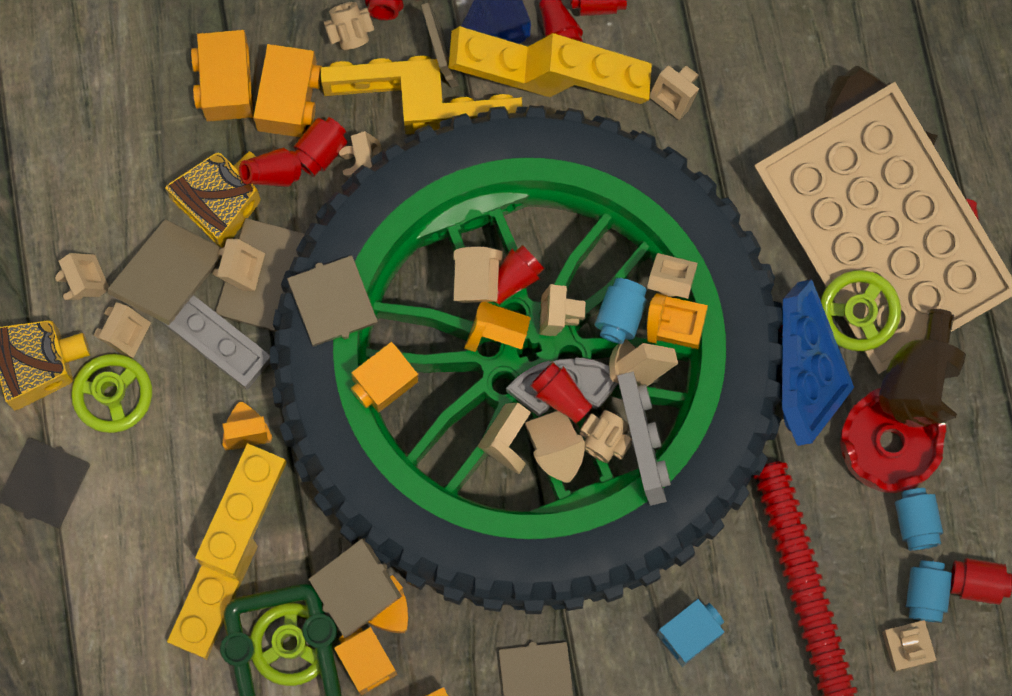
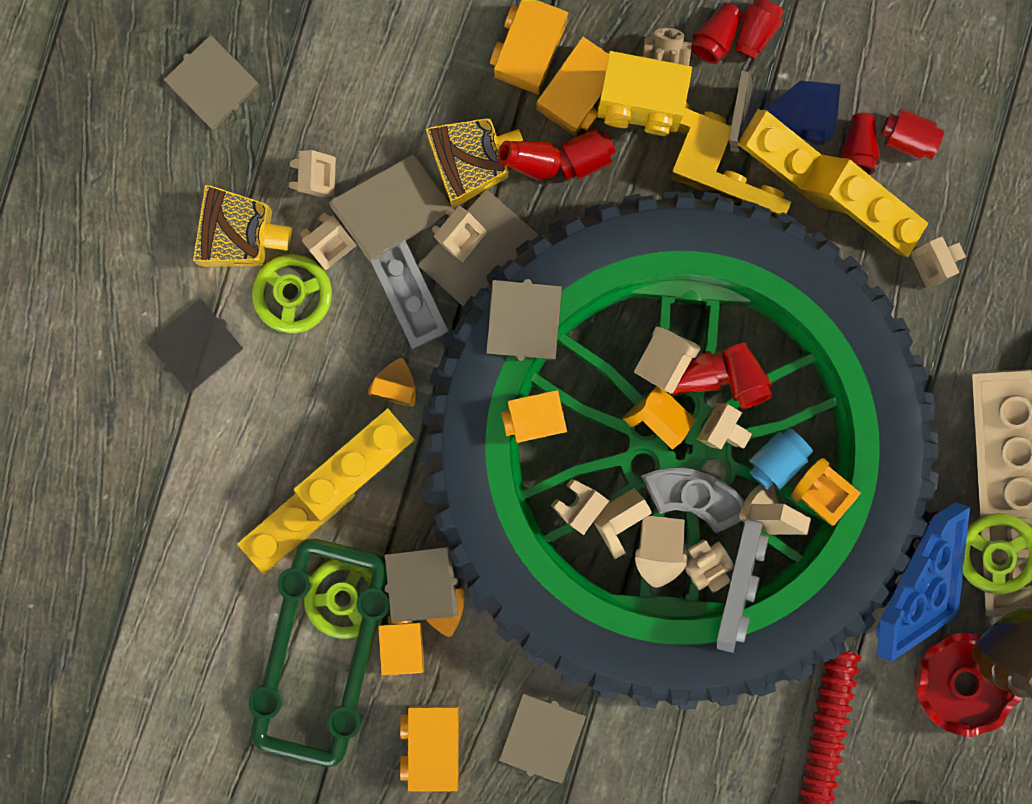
camera: 25 degrees right, 10 degrees up
tan tile [339,131,382,178] -> none
red cone [530,362,593,424] -> none
tan plate [647,253,698,299] -> none
dark azure brick [656,599,724,667] -> none
dark azure brick [895,488,943,551] -> none
none -> tan tile [551,479,609,535]
none -> yellow brick [597,51,692,136]
none -> red cone [723,343,773,409]

